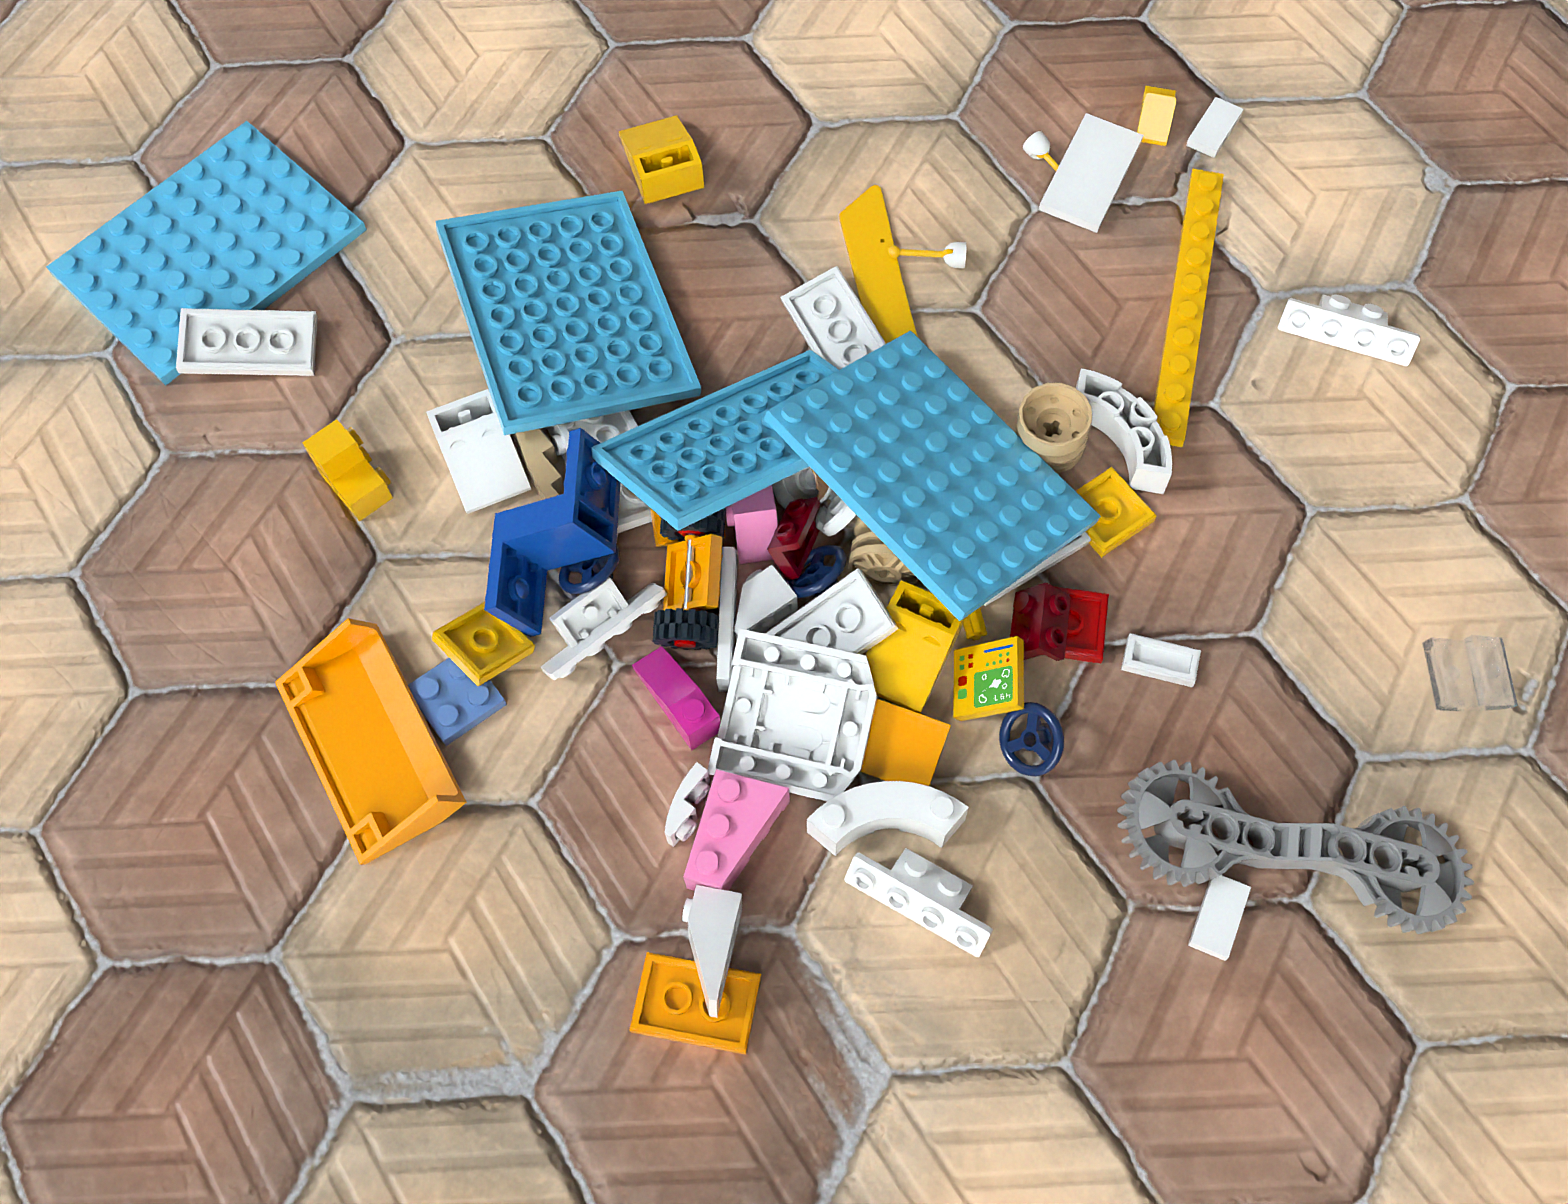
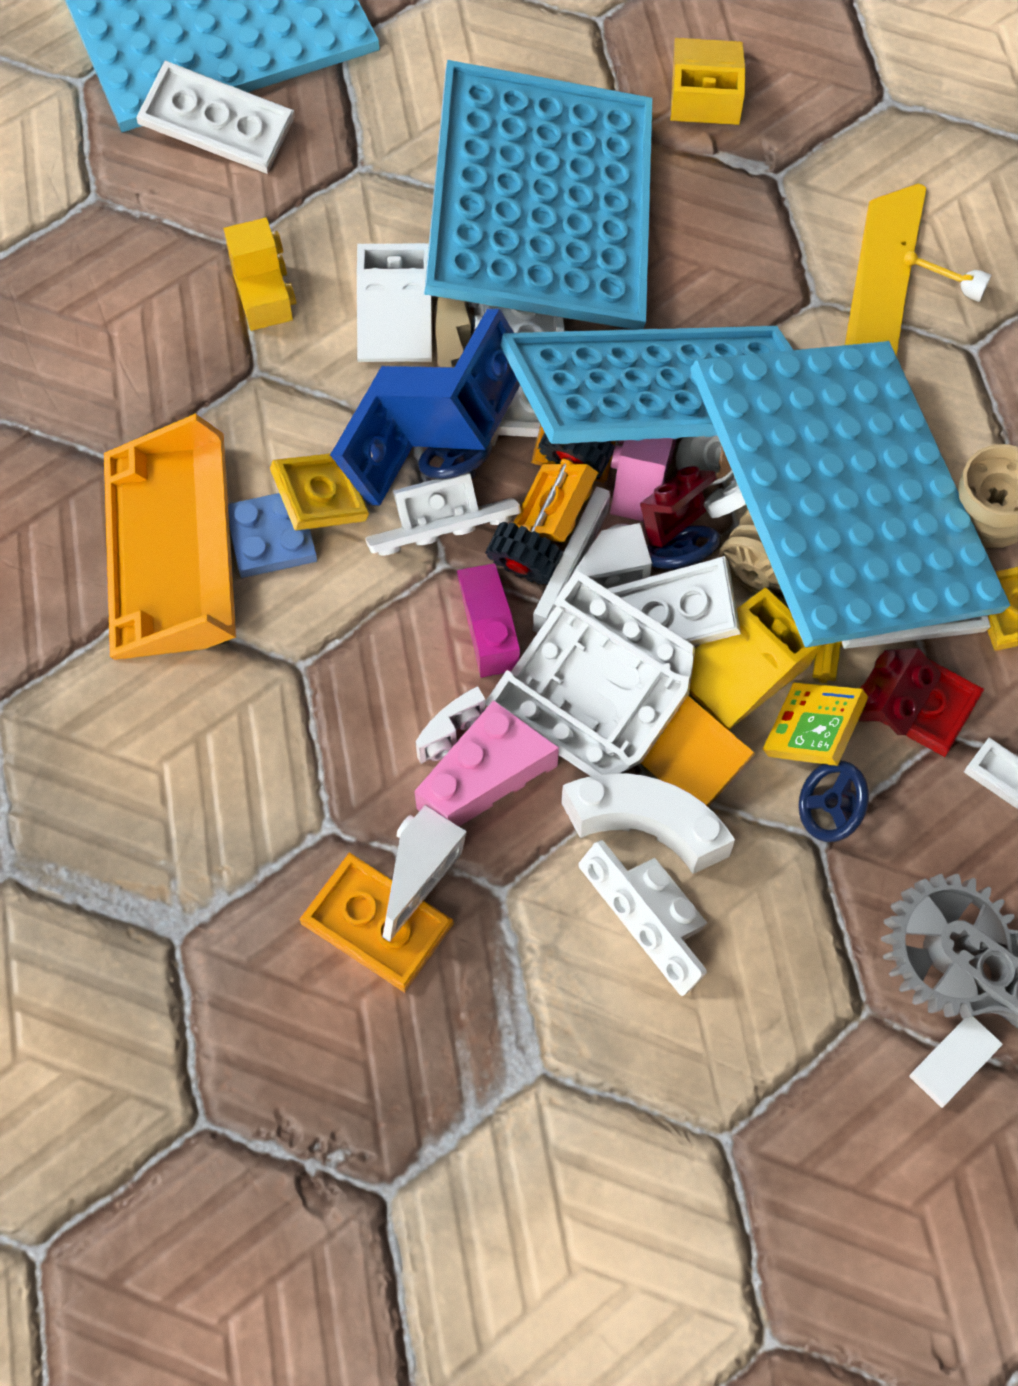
camera: 20 degrees right, 0 degrees up
white tile [780,266,886,370] -> none

